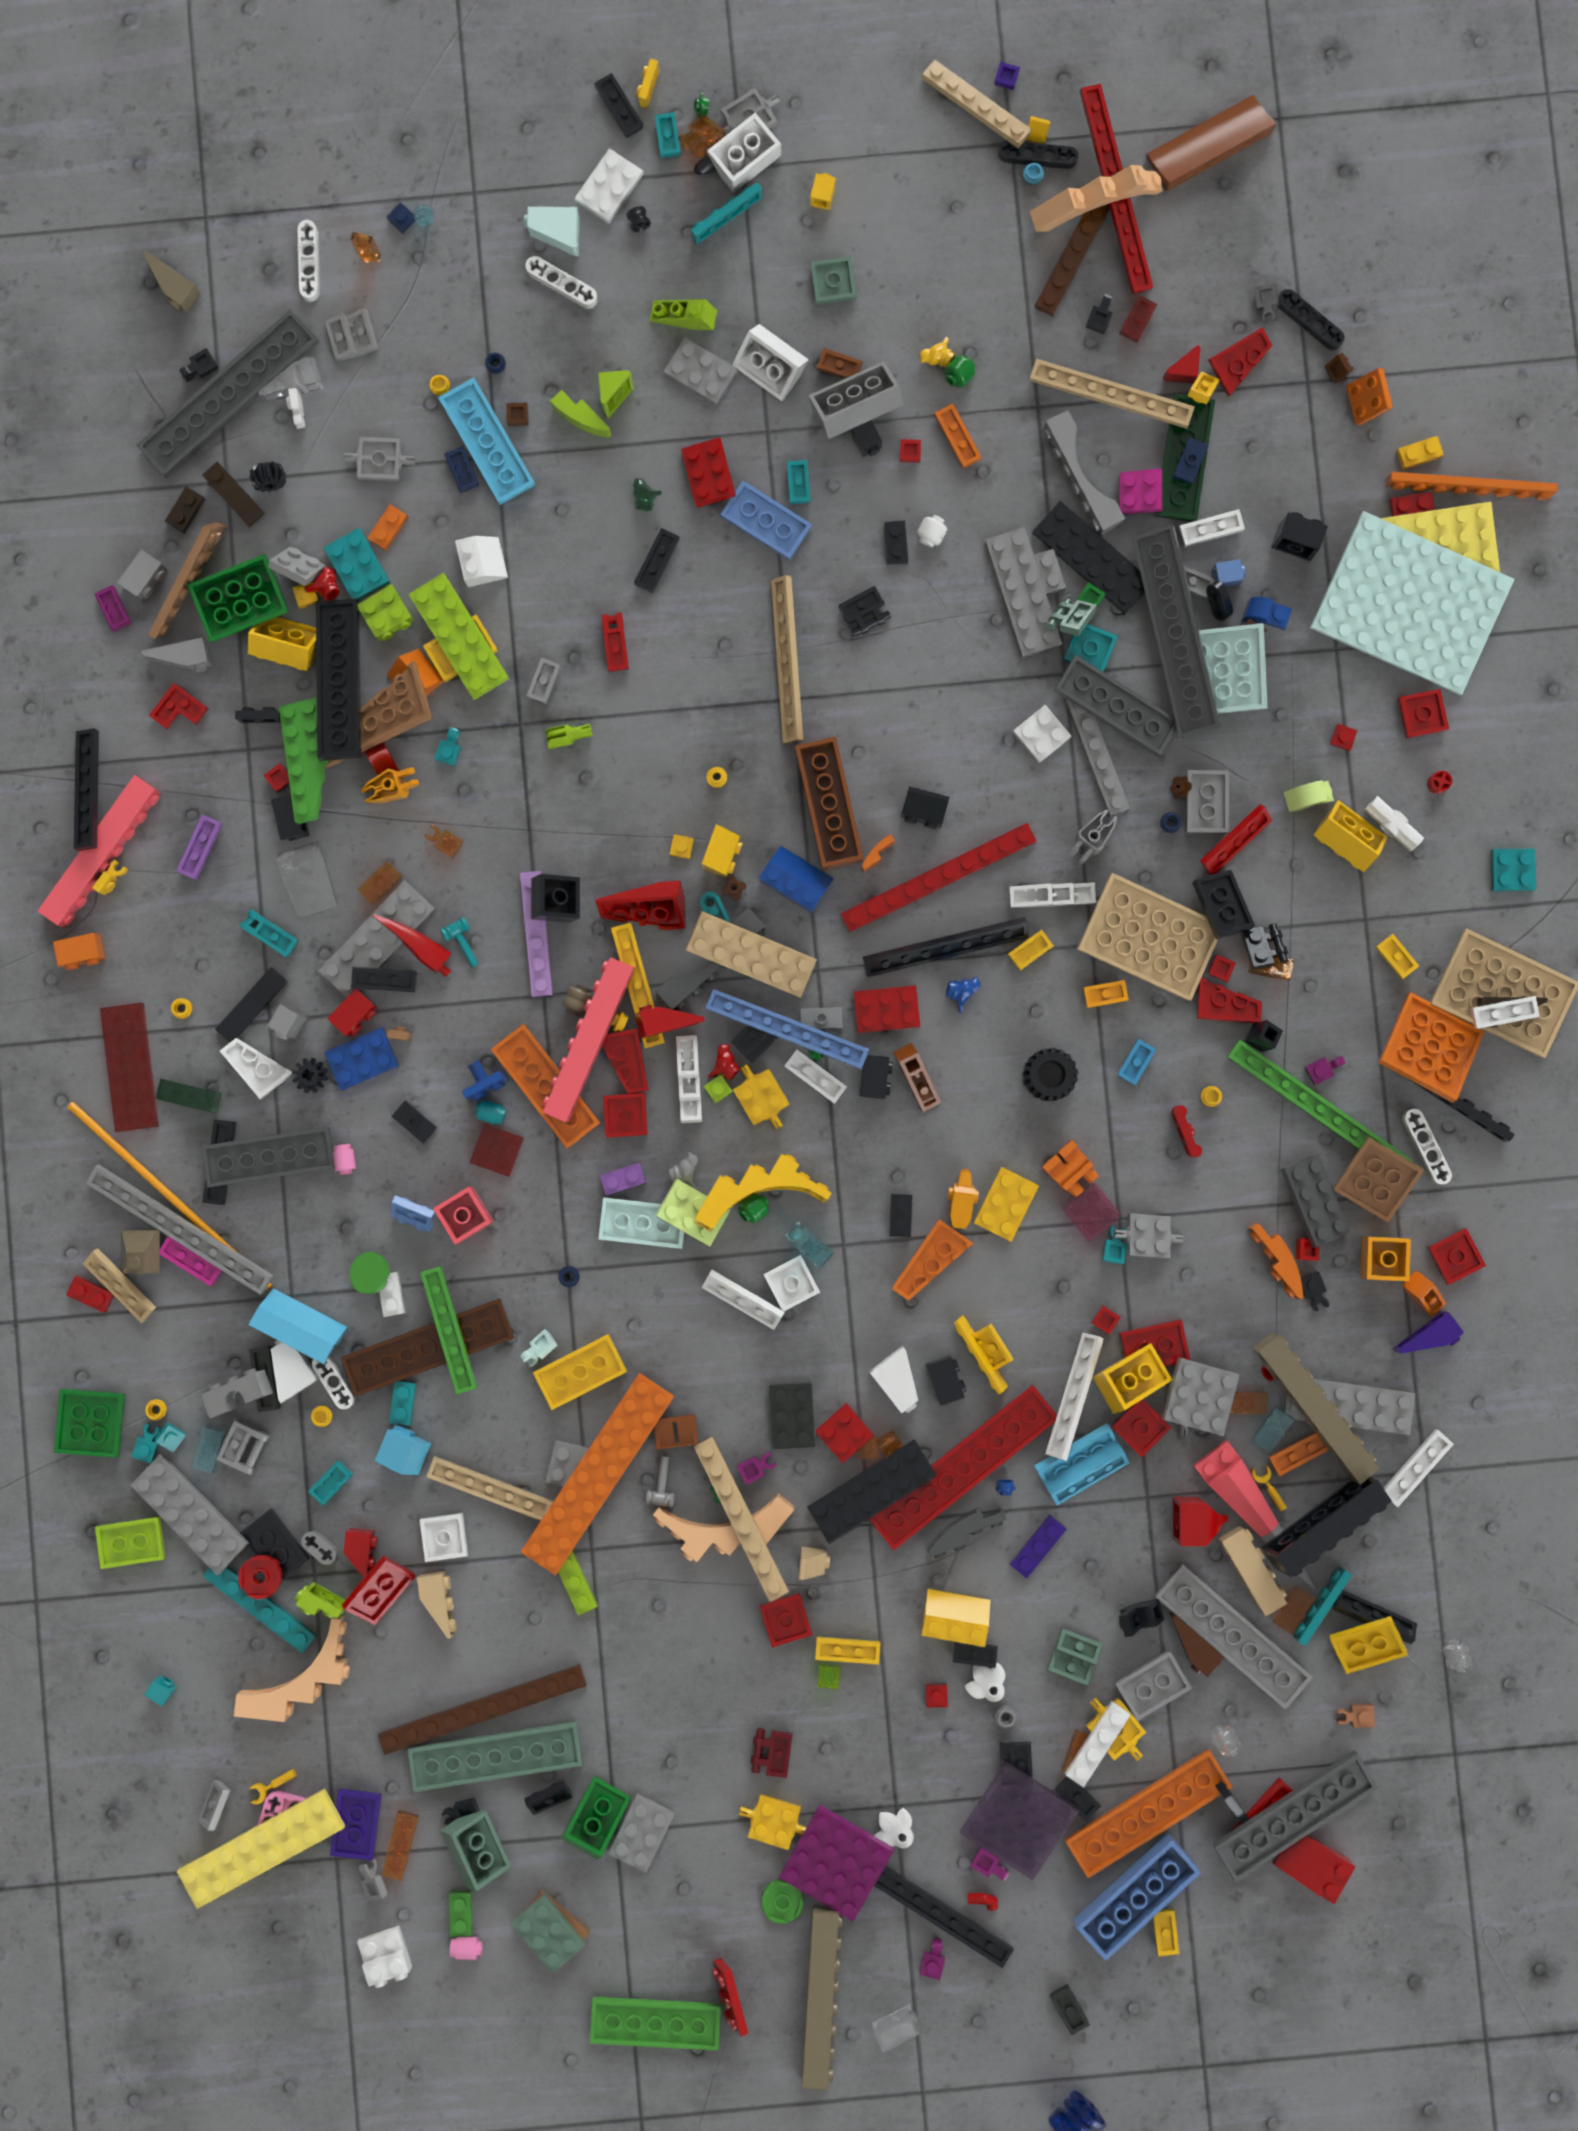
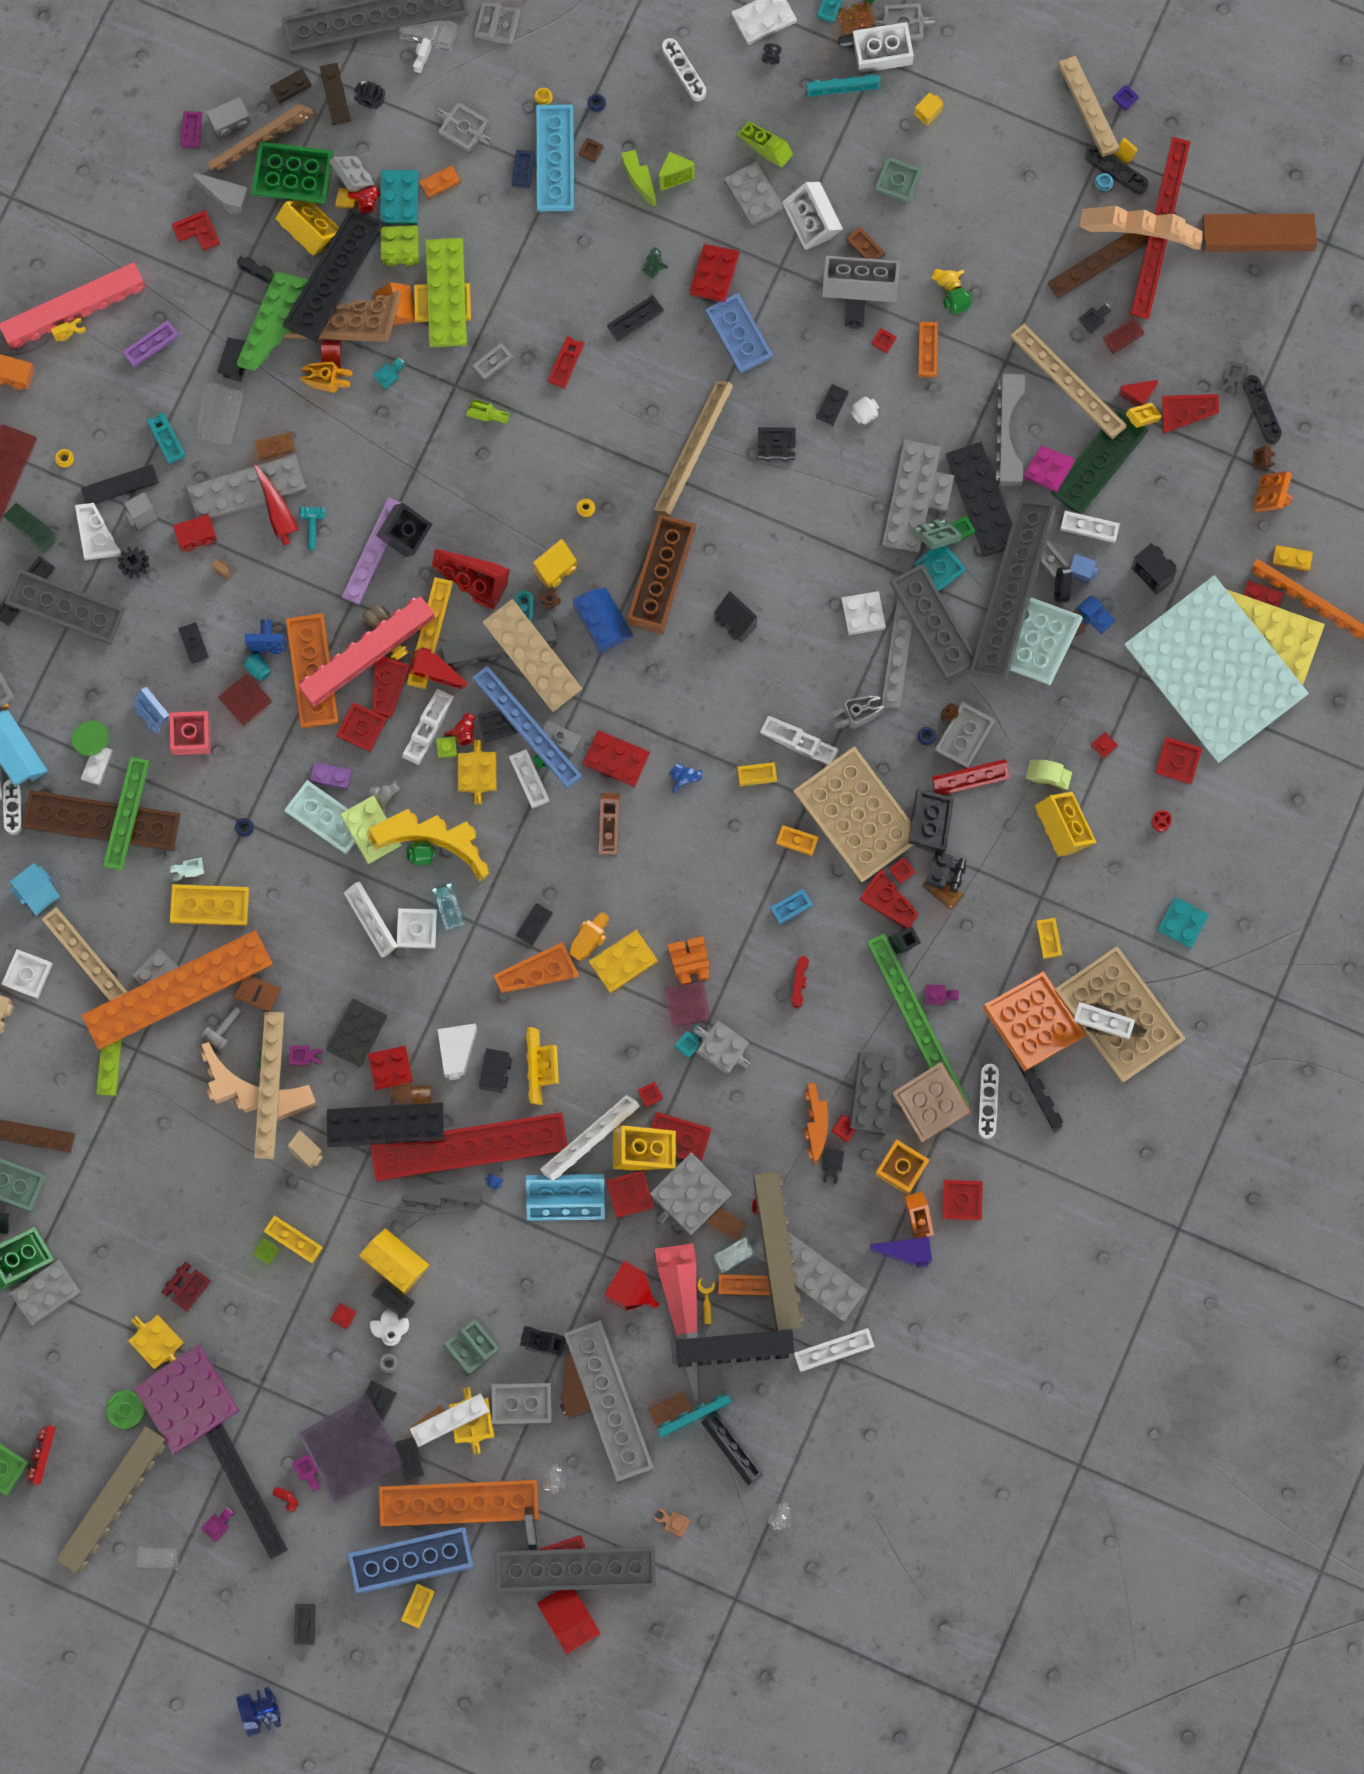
camera: 25 degrees right, 10 degrees down
black plate [74,728,99,851] -> none
red plate [263,763,290,793] -> none
blue plate [324,1027,399,1091] -> none
bright pink brick [332,1144,356,1175] -> none
black plate [351,966,416,992] -> none
teal plate [389,1381,417,1426] -> none
clear orange plate [424,825,464,859] -> none
white slope [455,536,508,587] -> none
light aqua slope [524,207,579,256] -> none
yellow plate [670,834,694,860] -> none
red plate [759,1592,813,1648] -> none
teal plate [787,460,811,505] -> none
red plate [840,823,1037,933] -> none
black brick [860,1055,893,1100] -> none
orange slope [861,834,895,873] -> none
black plate [862,917,1029,978] -> none
white plate [875,1808,914,1848] -> none
dark purple plate [1009,1514,1067,1579] -> none
black tyre [1023,1048,1078,1101] -> none
dark blue plate [1173,437,1208,485] -> none
yellow plate [1201,1086,1222,1107] -> none
tan brick [1218,1525,1287,1617] -> none
yellow plate [1330,1616,1408,1674] -> none
white piece [1364,796,1424,852] -> none

